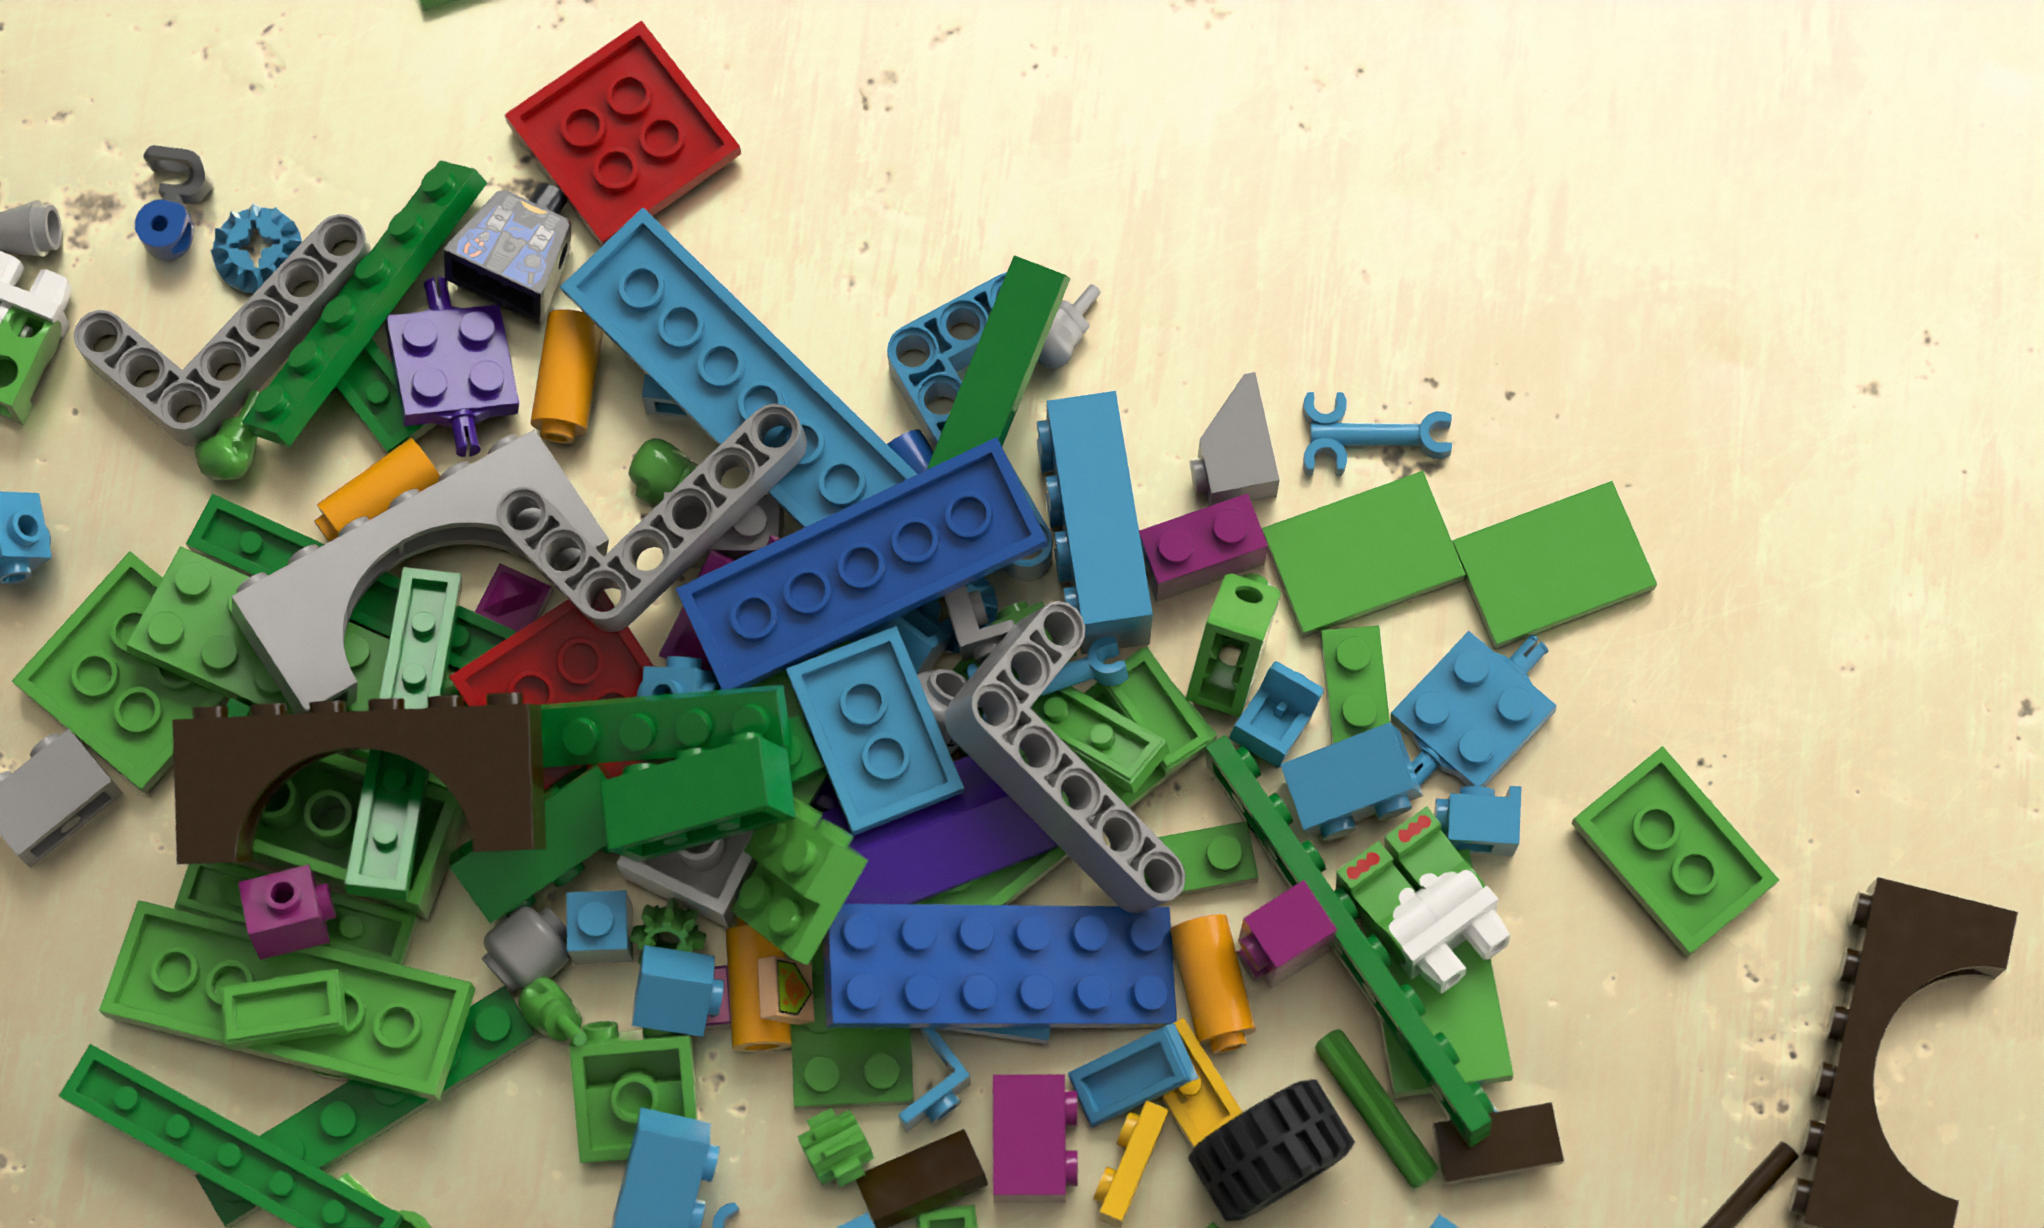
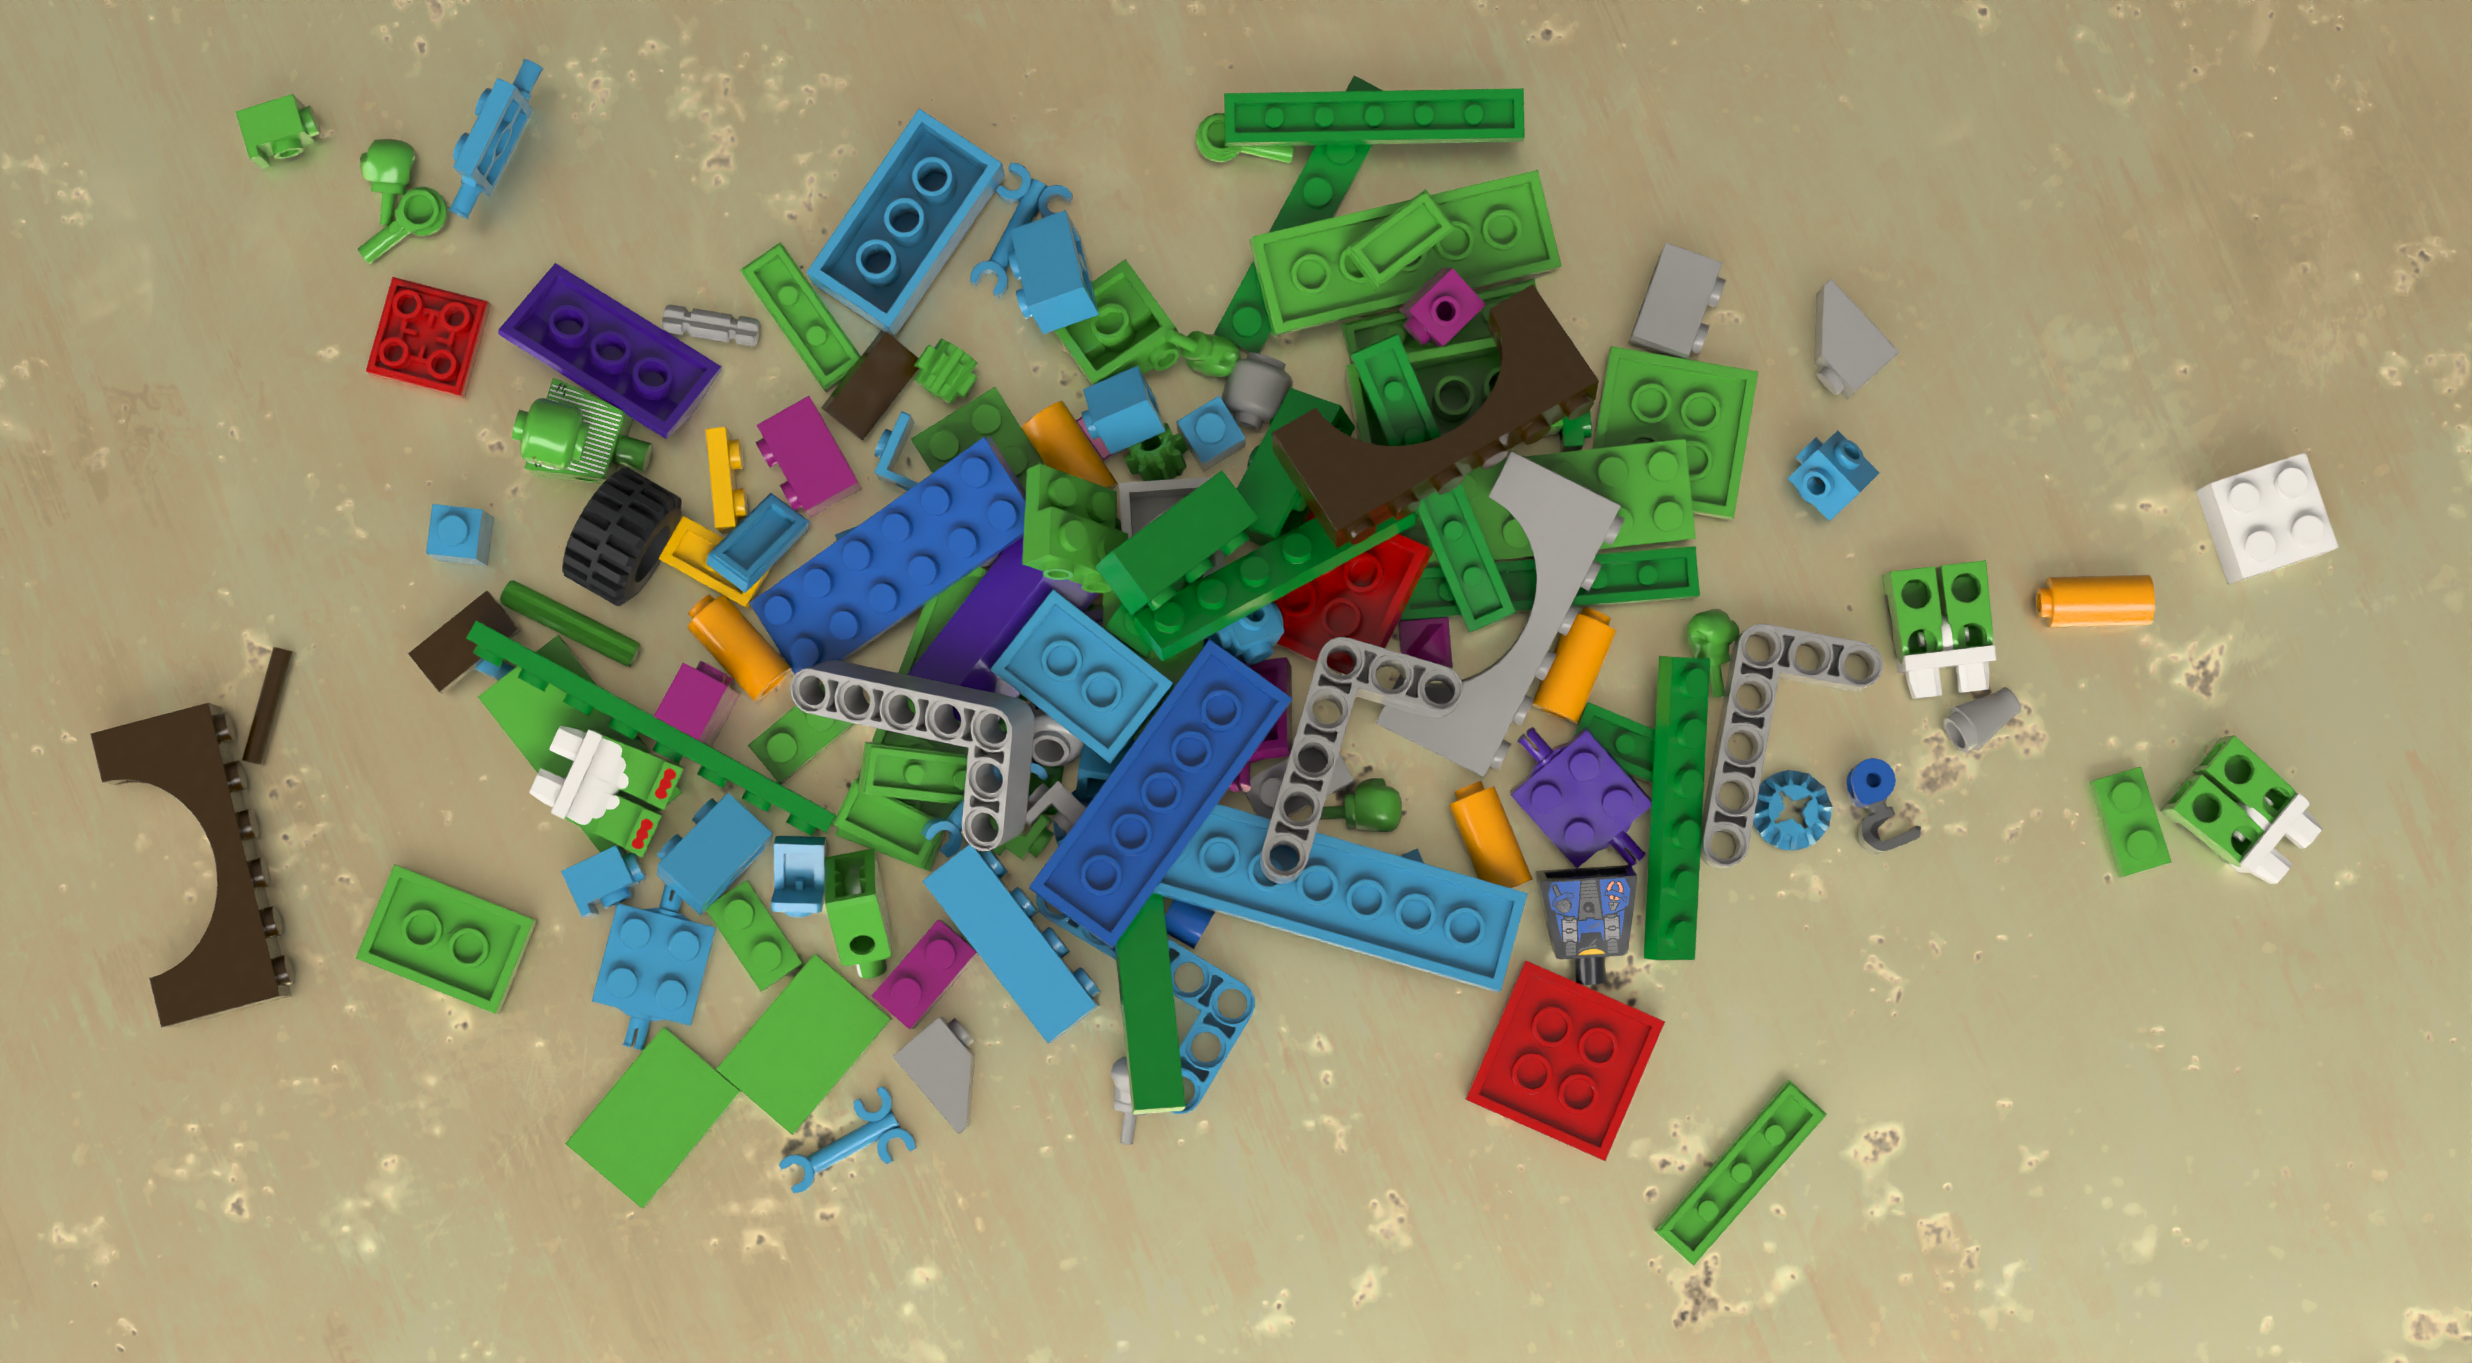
camera: 150 degrees right, 10 degrees up
tile [758,956,815,1025] -> none

